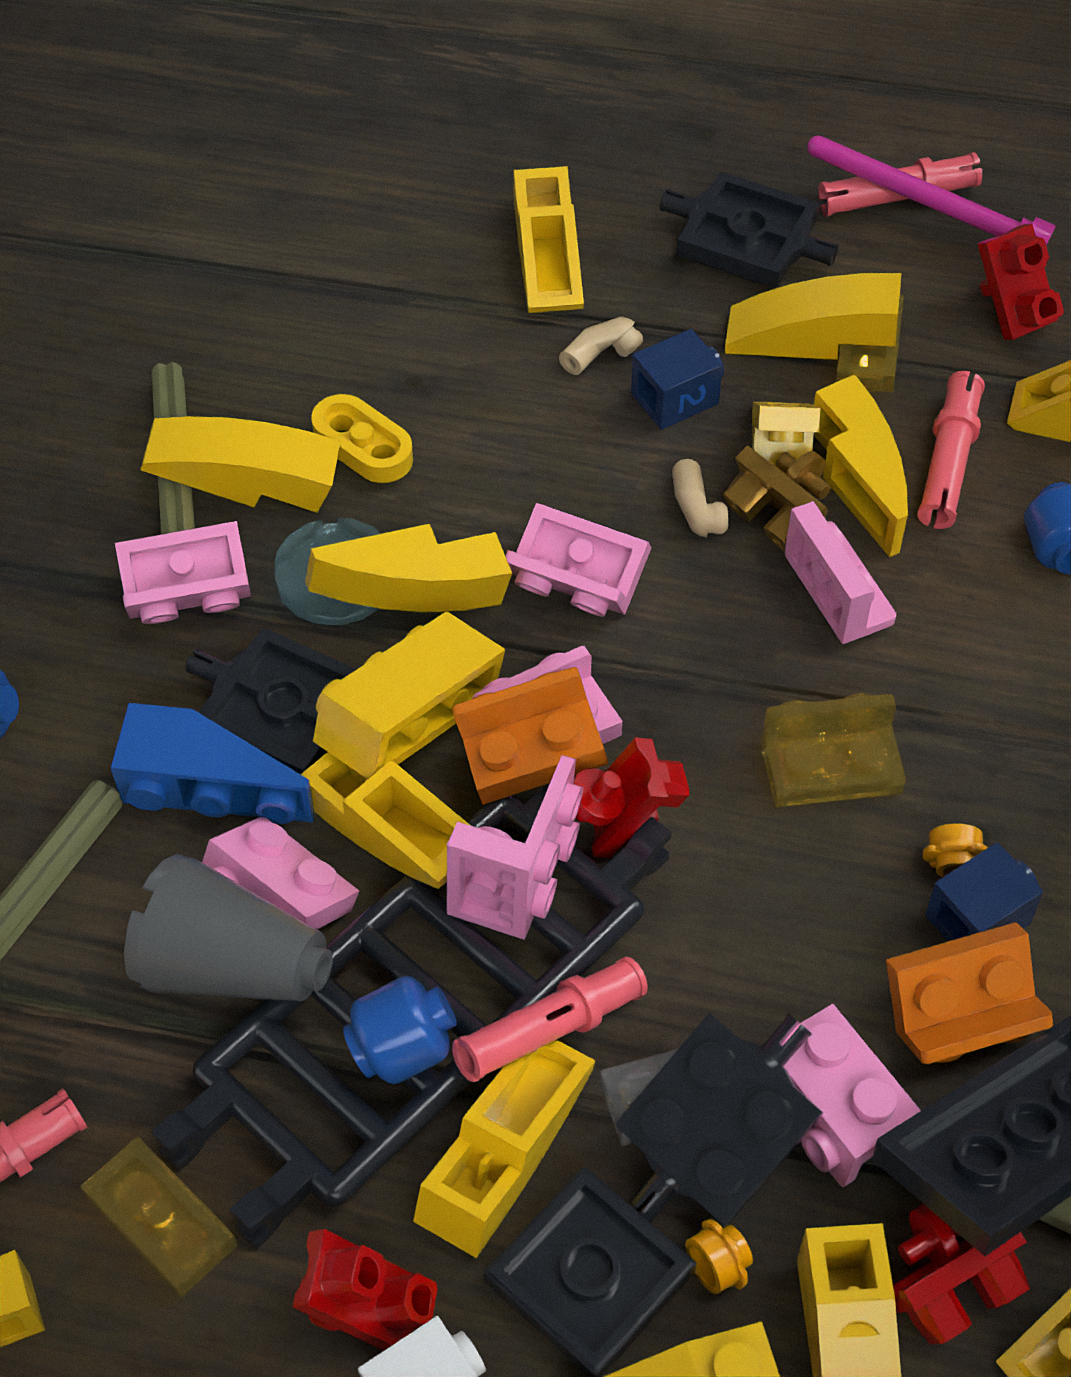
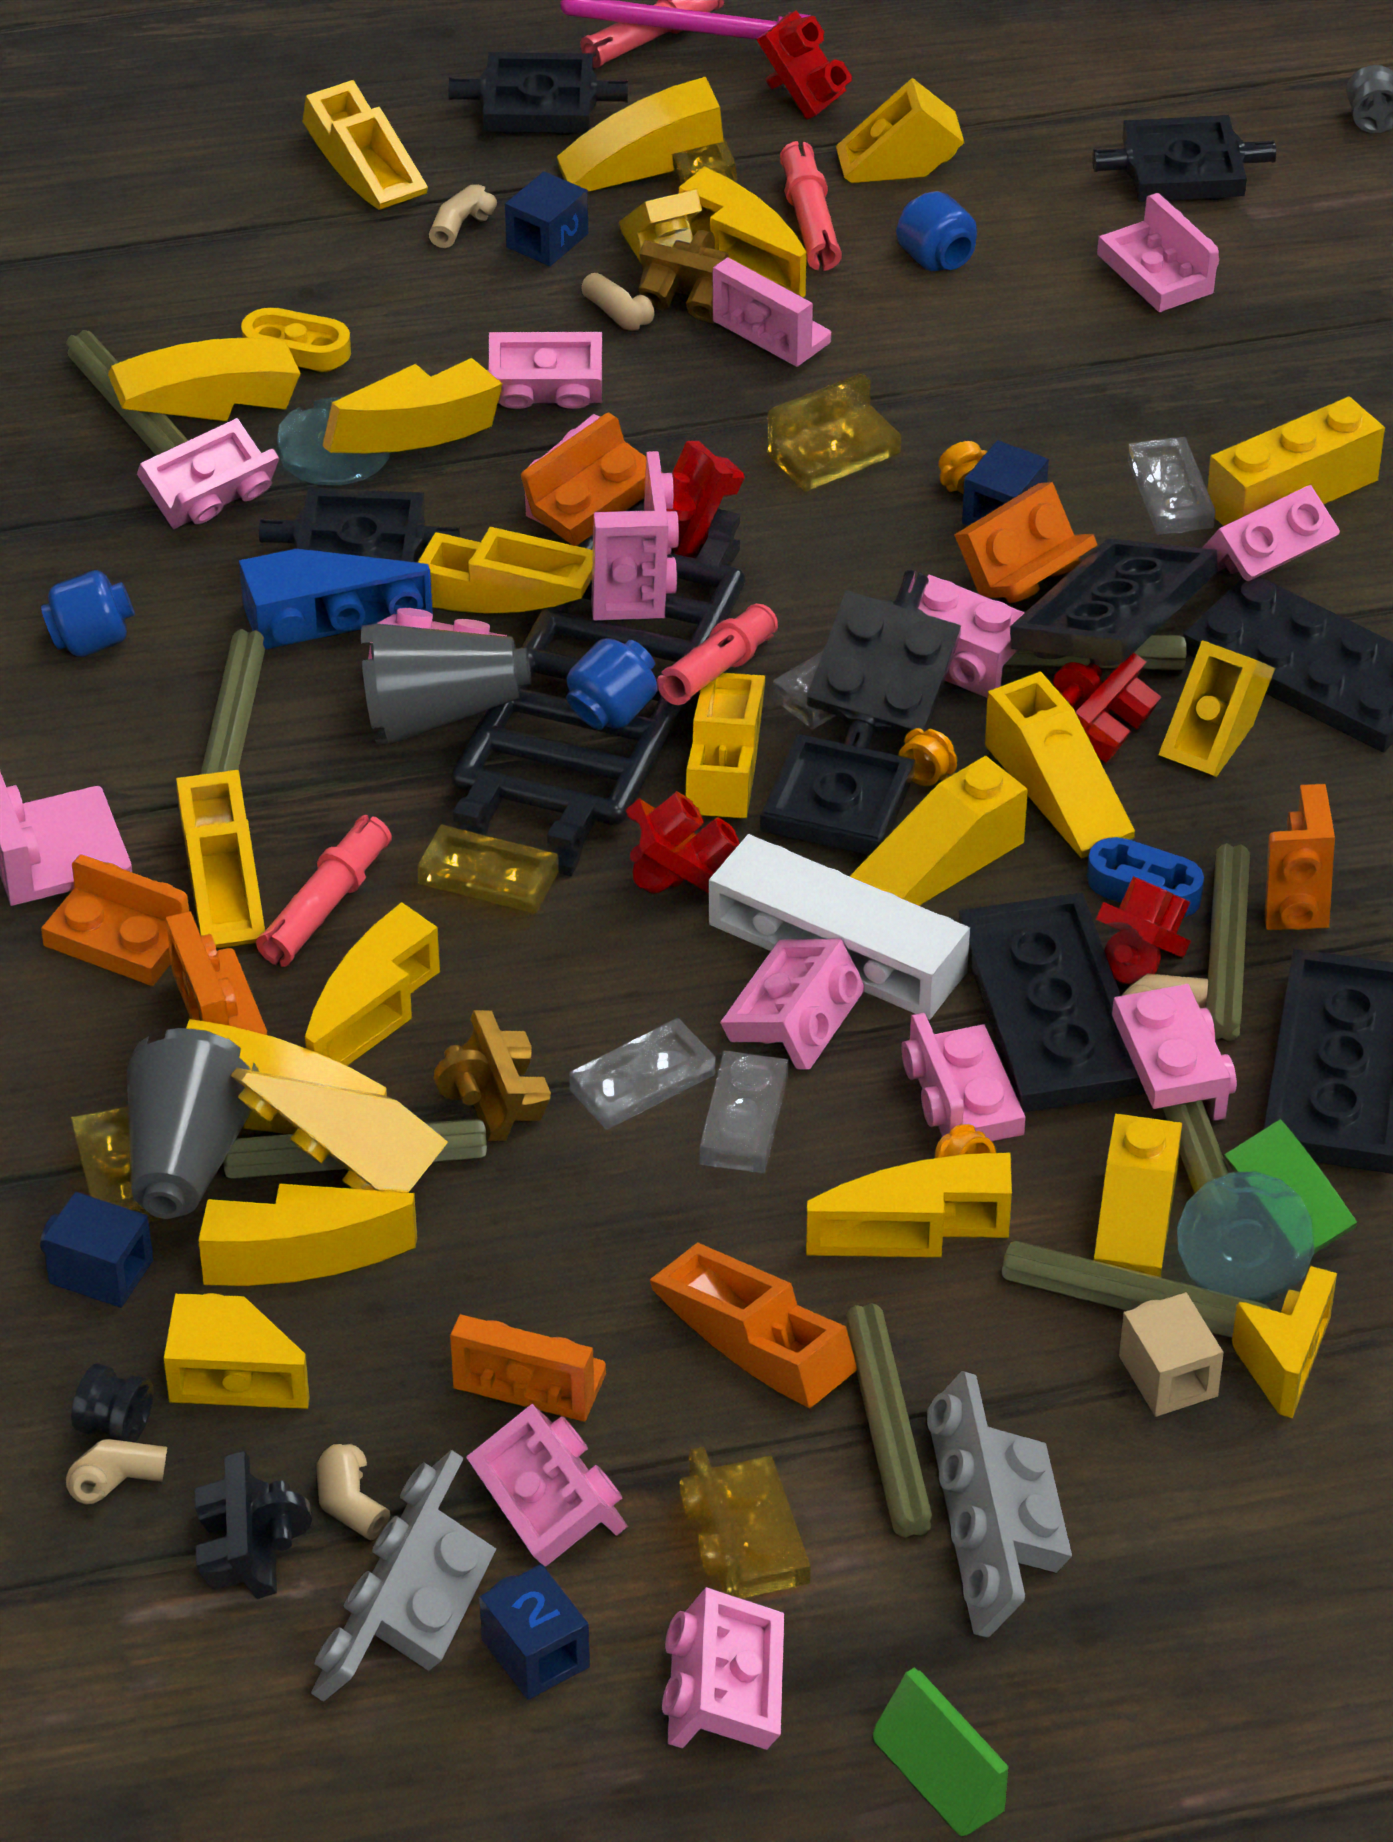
camera: 25 degrees left, 10 degrees down
yellow brick [313,611,505,779] -> none

